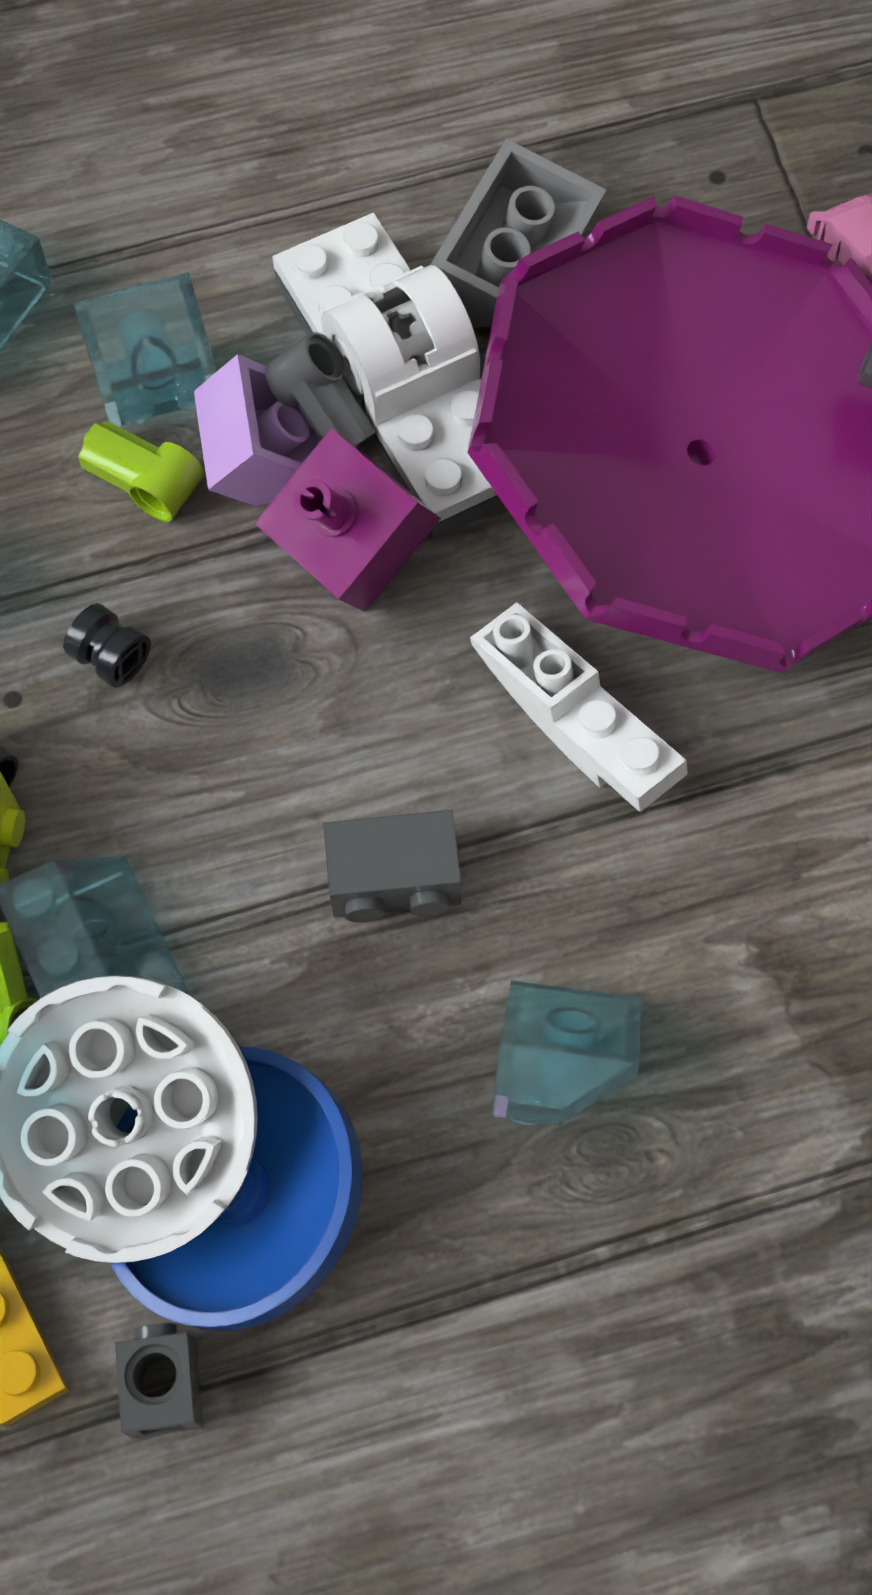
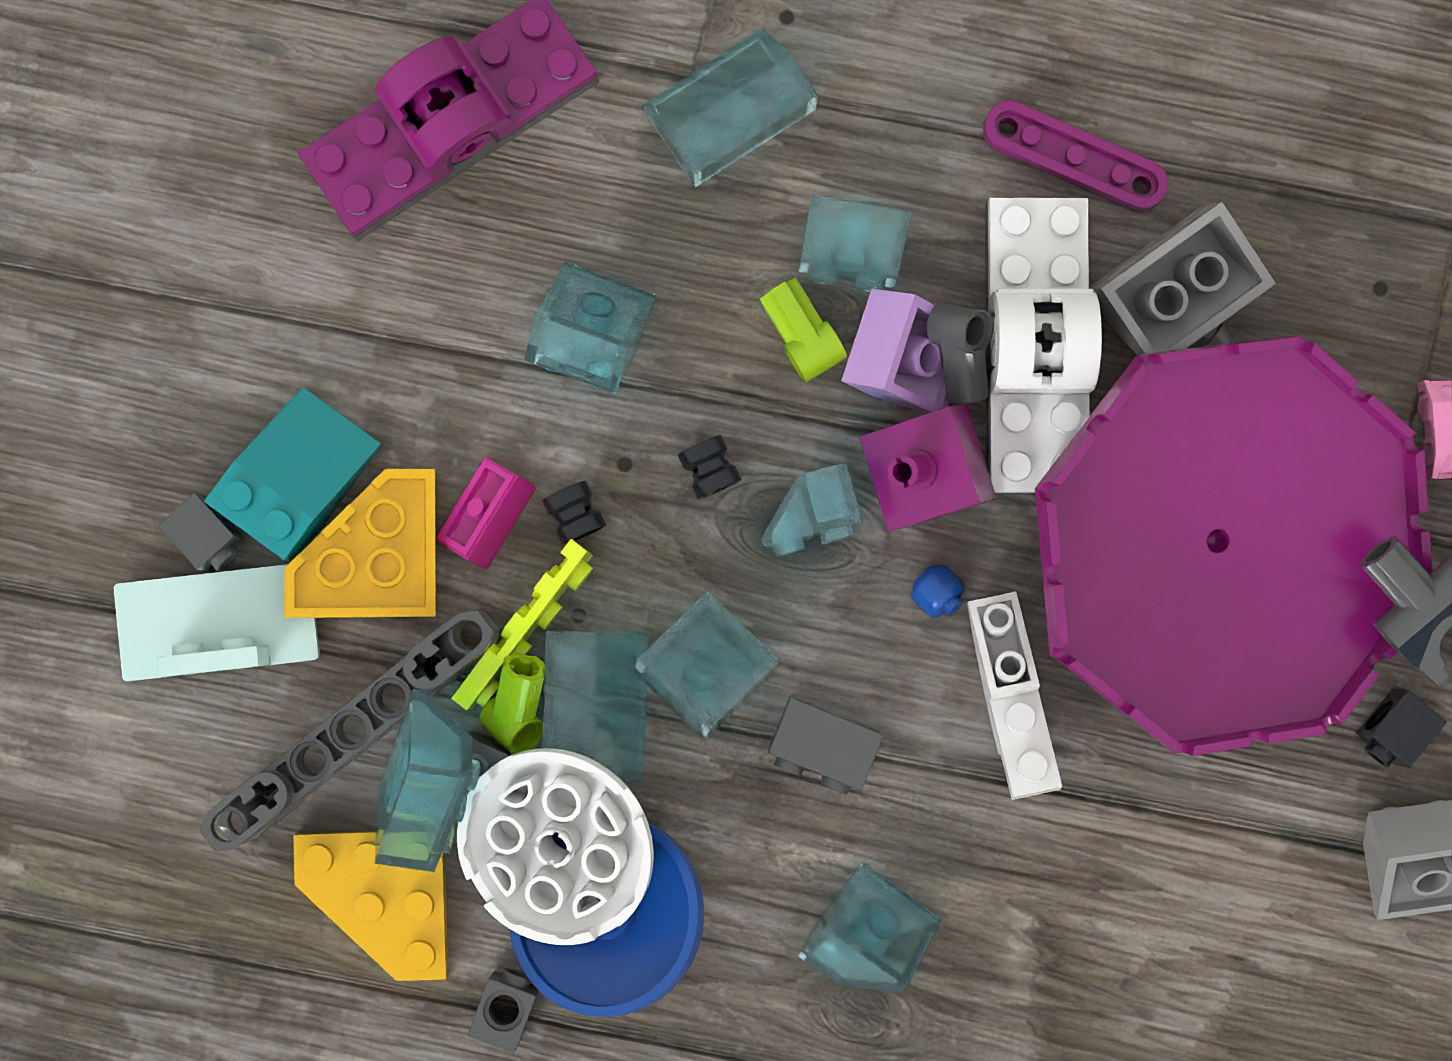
camera: 25 degrees right, 20 degrees up
none -> clear light blue brick [634,591,779,741]
none -> clear light blue slope [760,462,862,558]
none -> blue piece [911,565,965,618]
none -> magenta plate [983,101,1168,212]

